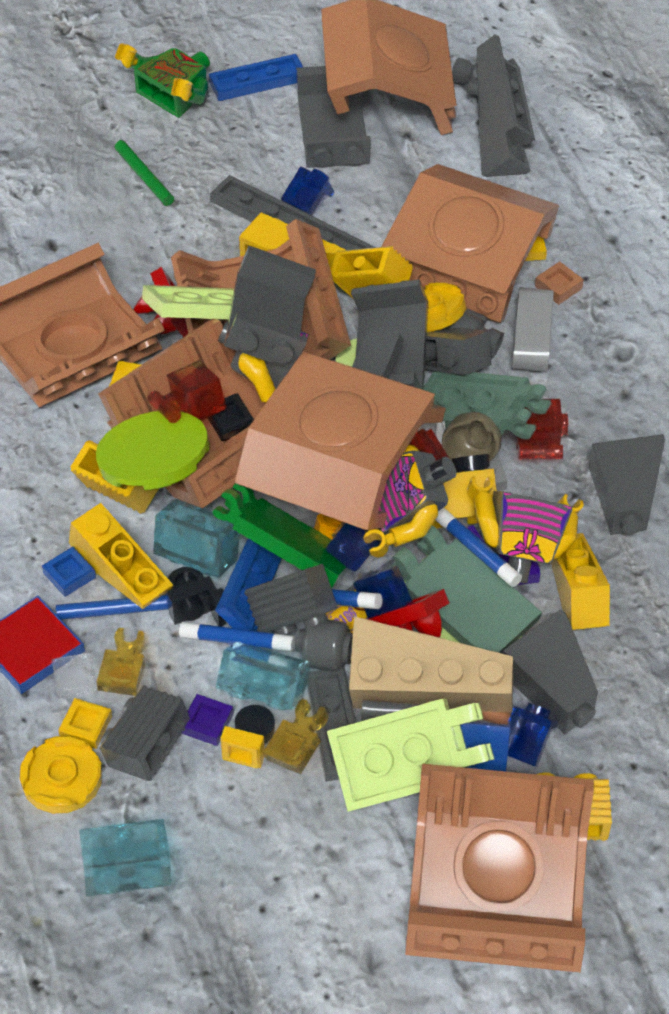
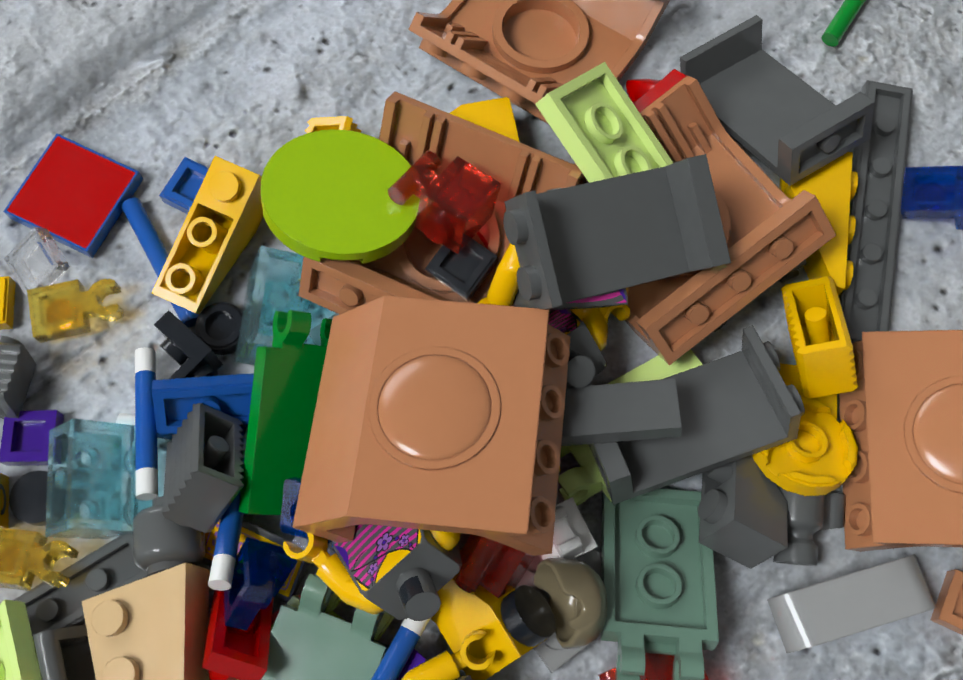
camera: 65 degrees right, 20 degrees up
none -> dark grey panel [680,15,875,186]

